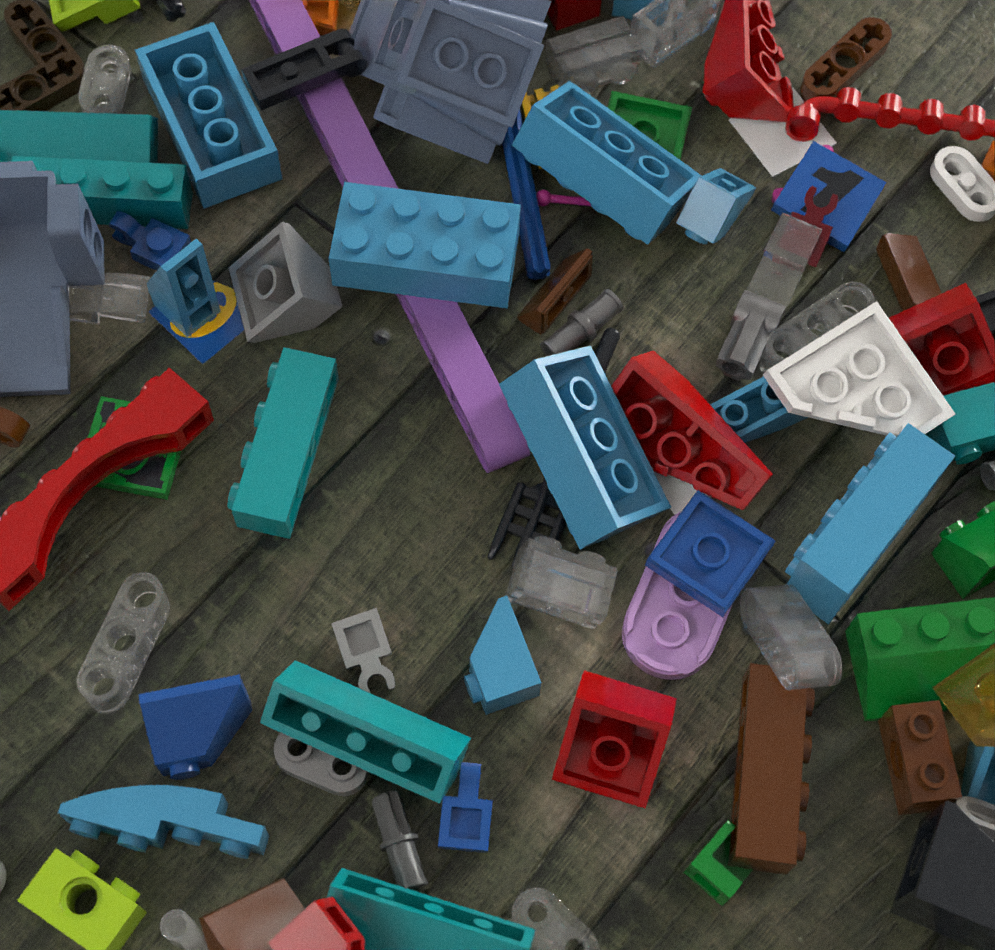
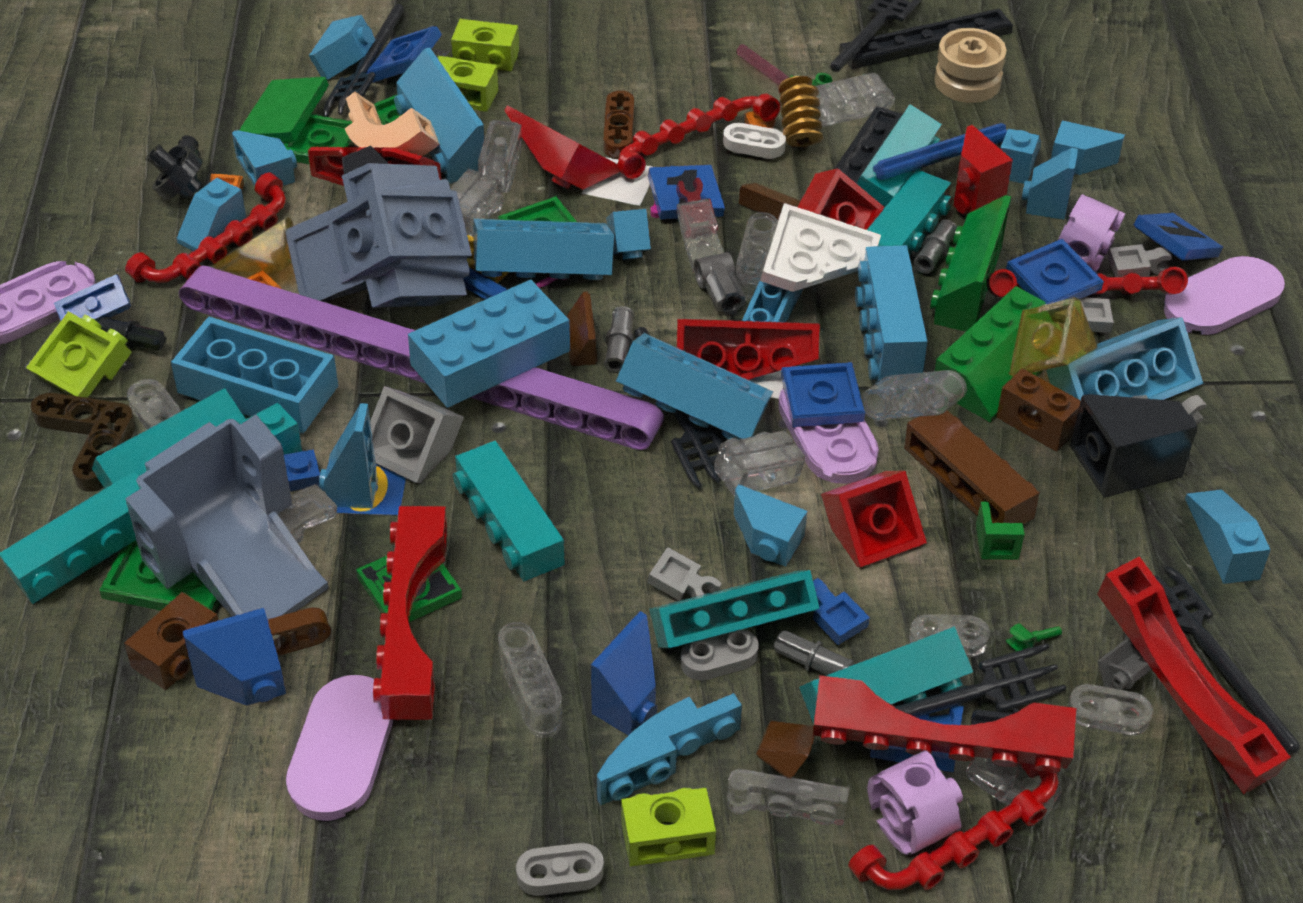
camera: 40 degrees left, 20 degrees down
black plate [241,29,368,111] -> none

